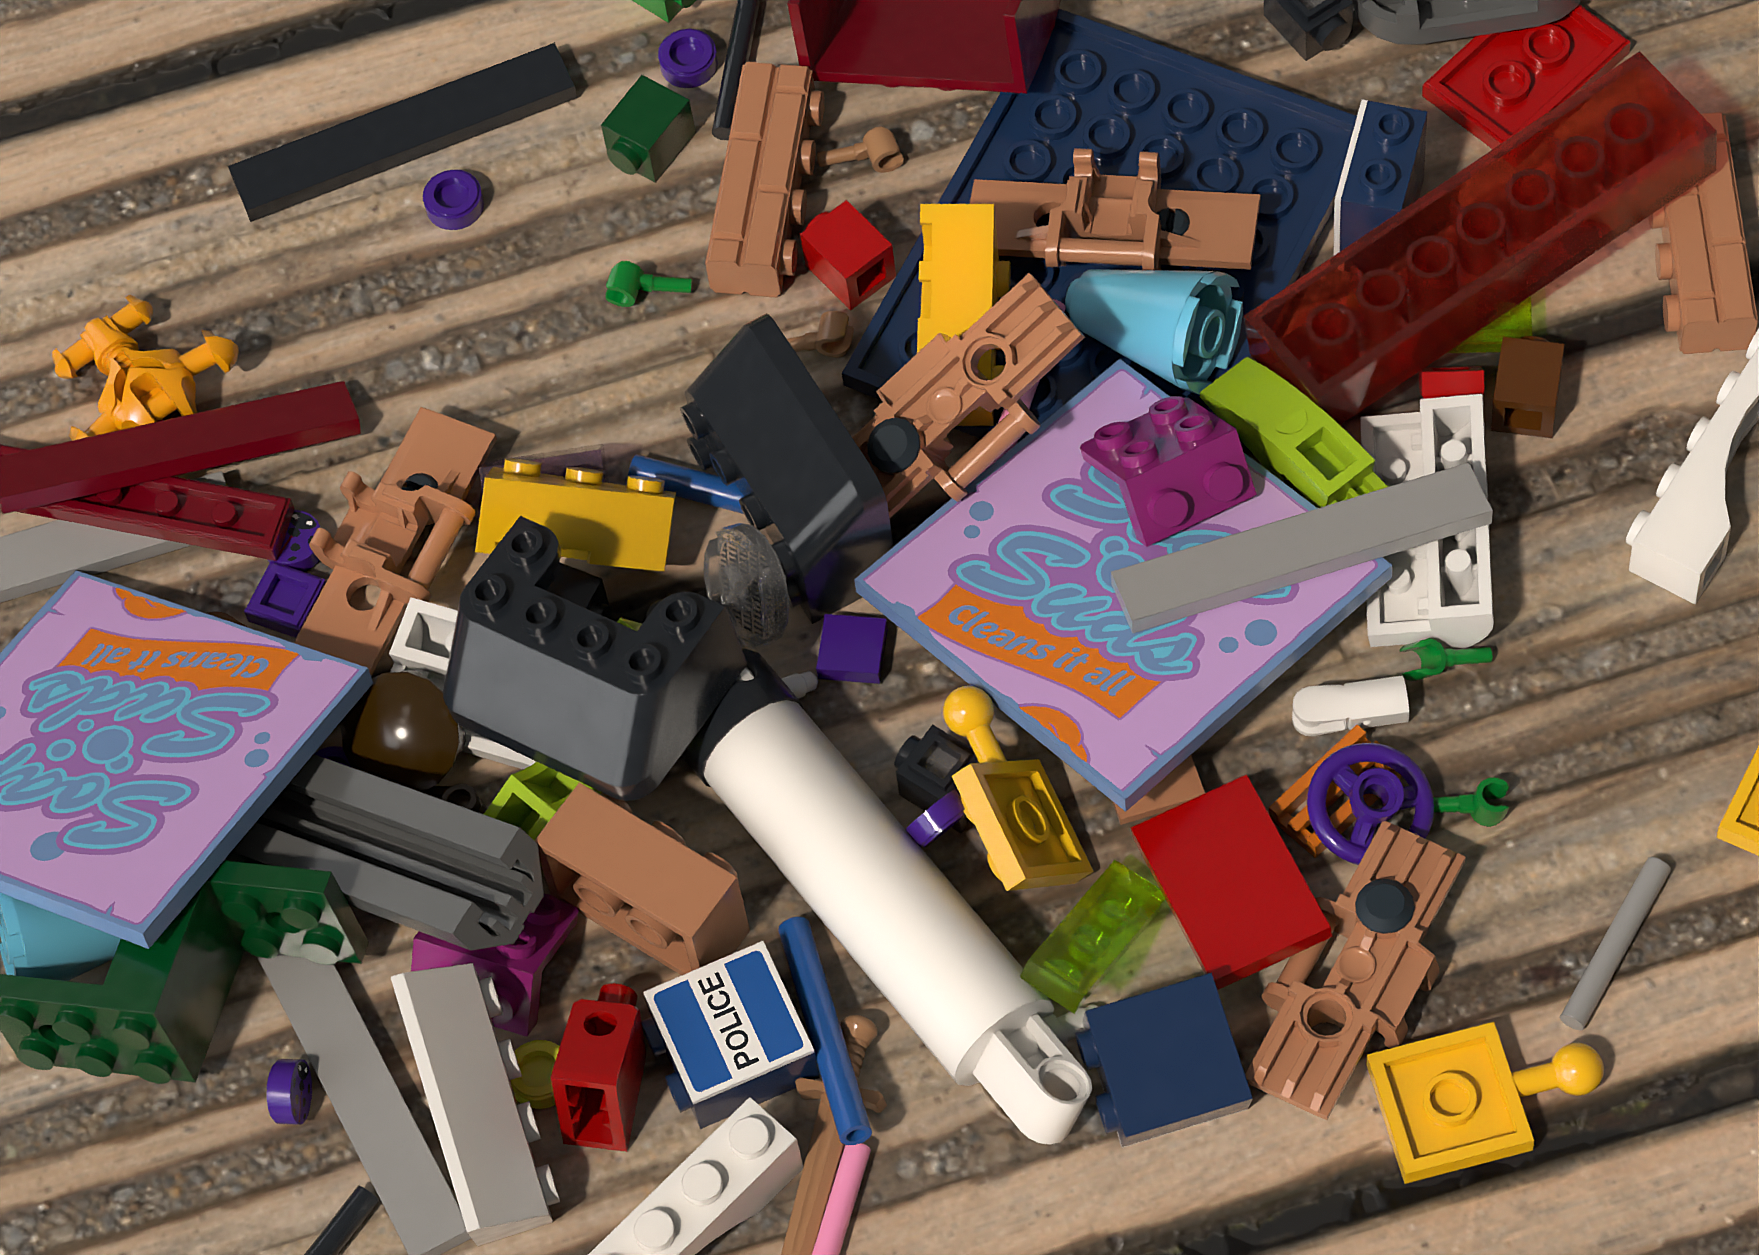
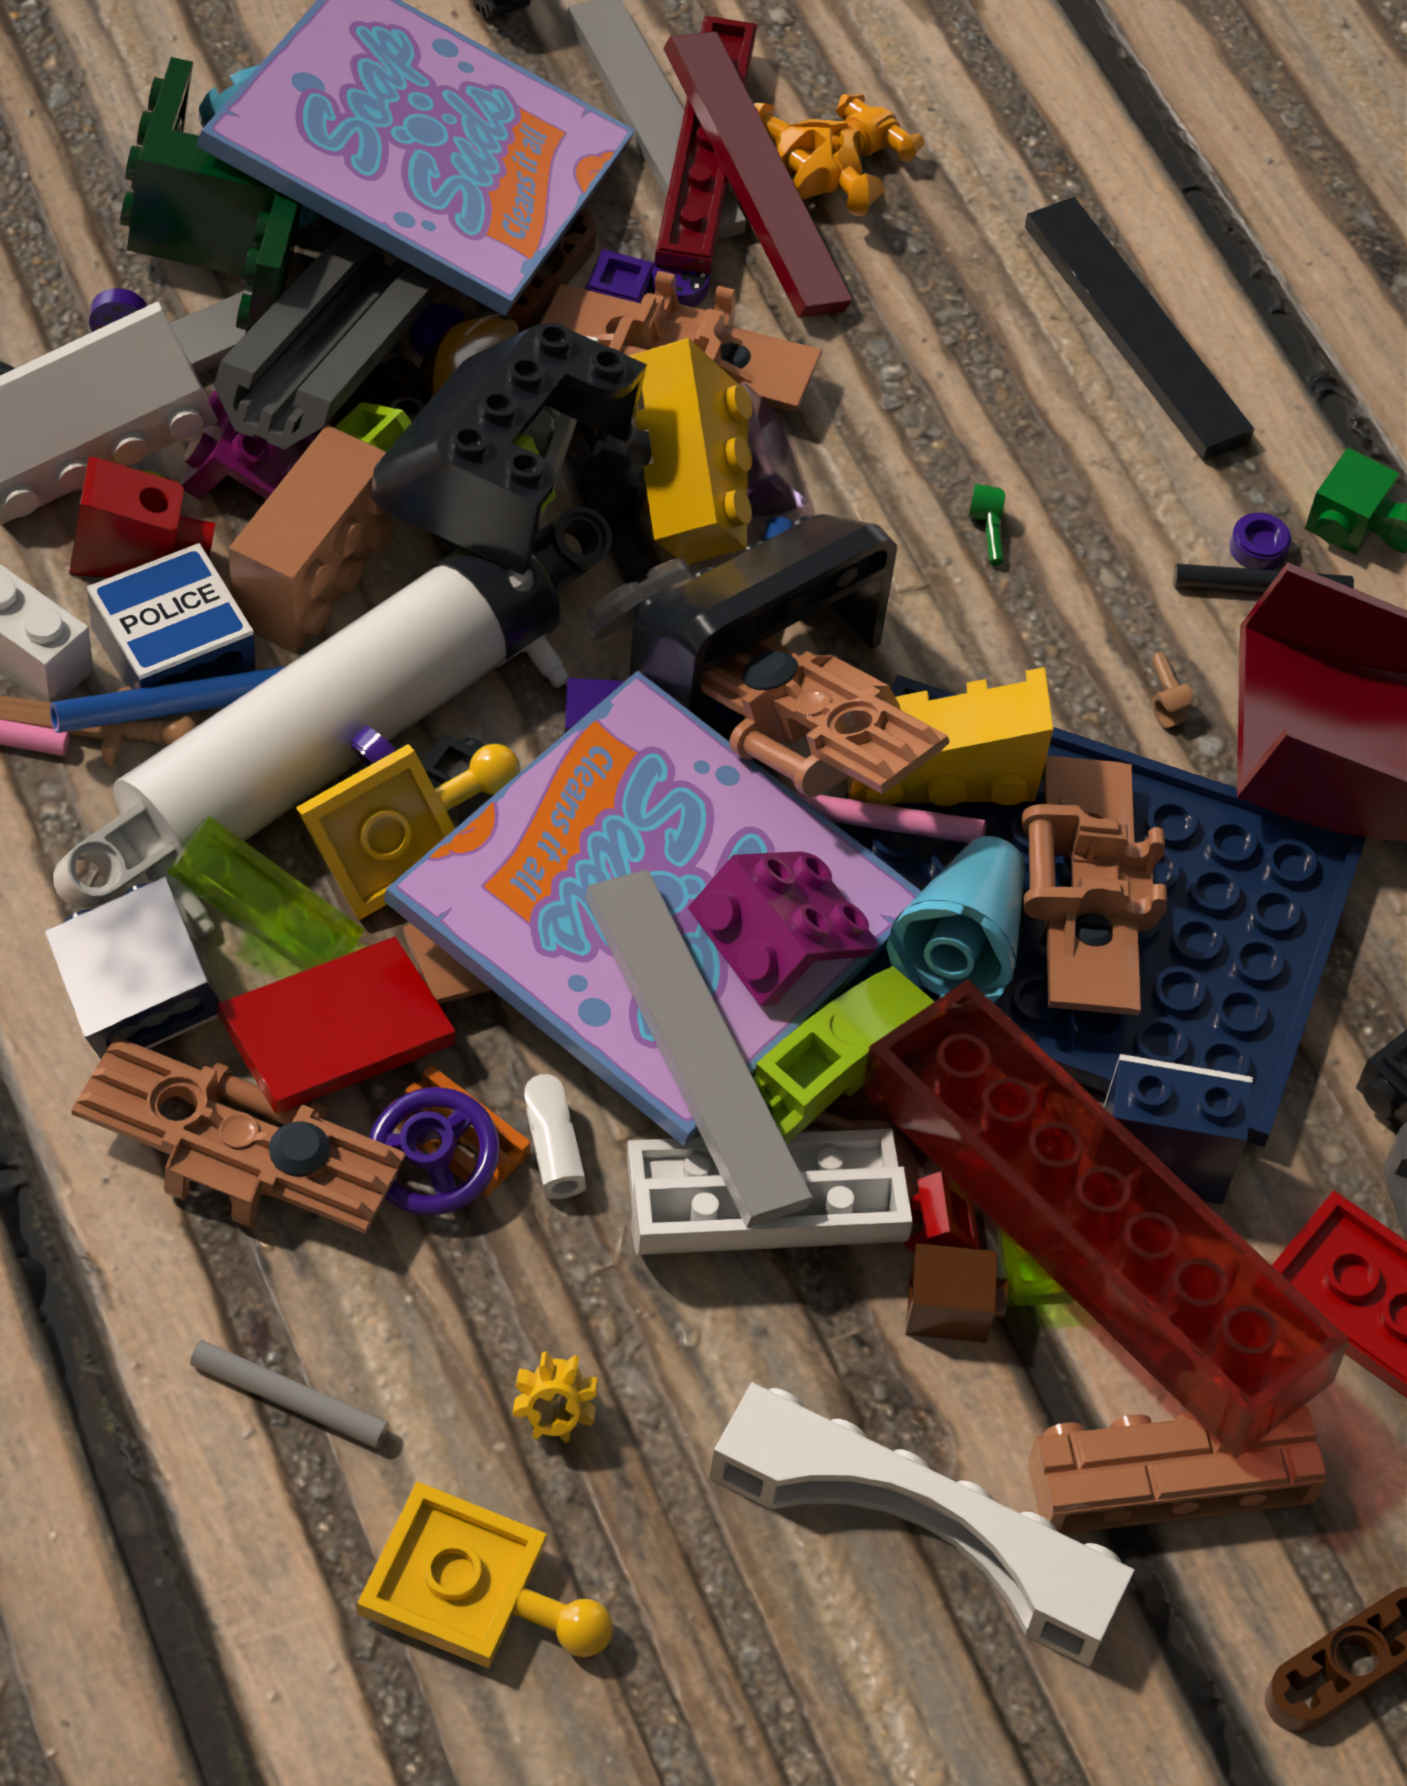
camera: 70 degrees right, 5 degrees down
dark purple tile [423,170,484,230] -> none
dark green brick [601,75,696,183] -> none
nougat brick [705,62,824,298] -> none
medium nougat hand [787,311,854,358] -> none
red brick [800,200,896,311] -> none
yellow plate [1366,1022,1604,1184] -> none
green hand [1399,638,1493,681] -> none
green hand [1433,777,1509,827] -> none
none -> yellow gear [512,1351,599,1443]

